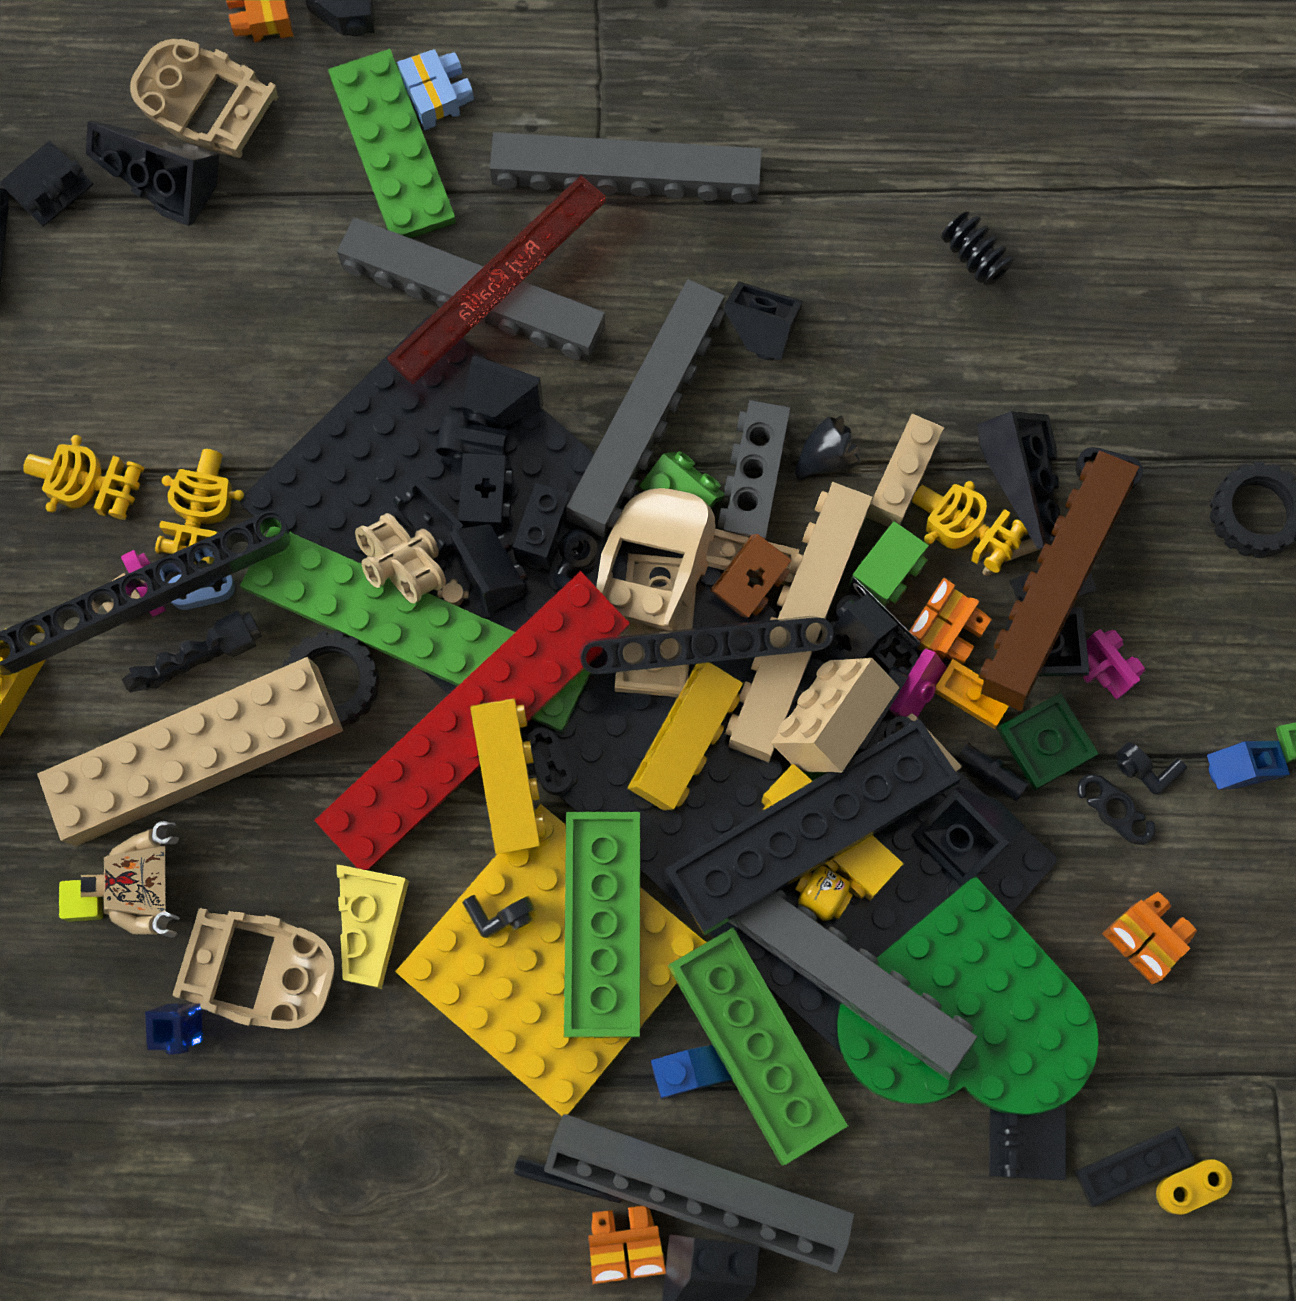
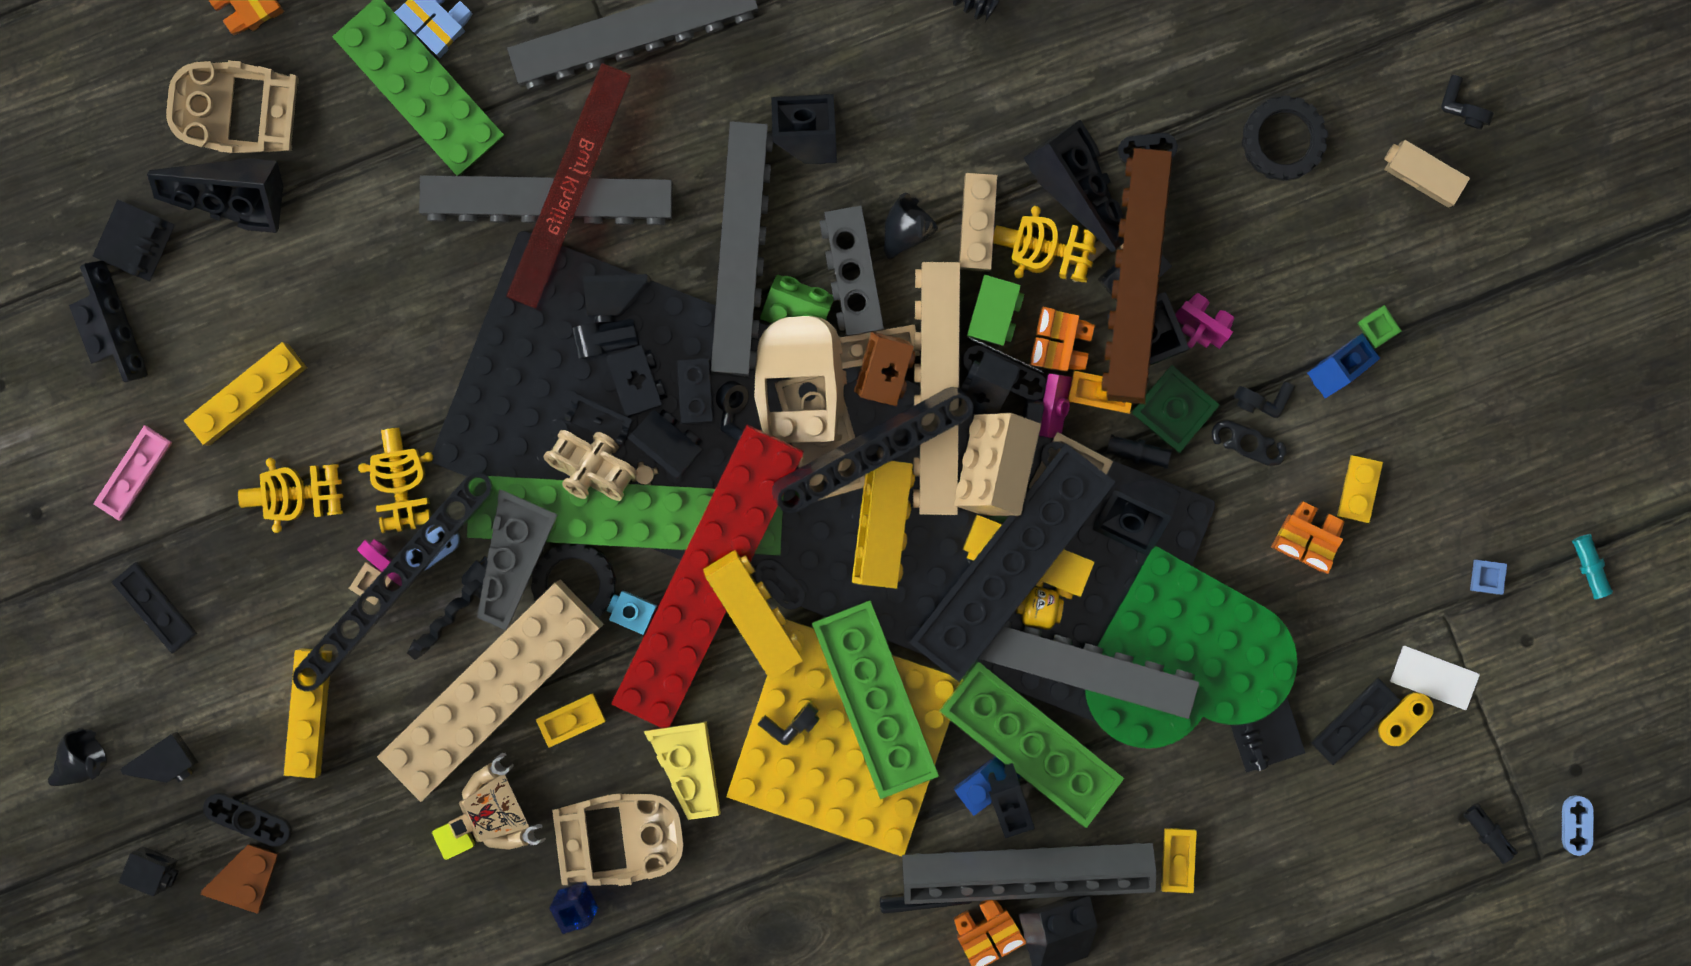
camera: 20 degrees left, 15 degrees up
none -> yellow brick [183,342,307,445]
none -> dark grey wing [477,489,558,630]
none -> yellow plate [536,693,606,748]
none -> medium azure brick [607,590,658,635]
none -> black hinge [988,763,1035,838]
none -> yellow plate [1161,828,1197,893]
none -> yellow plate [1337,455,1383,523]
none -> white sticker [1390,646,1479,710]

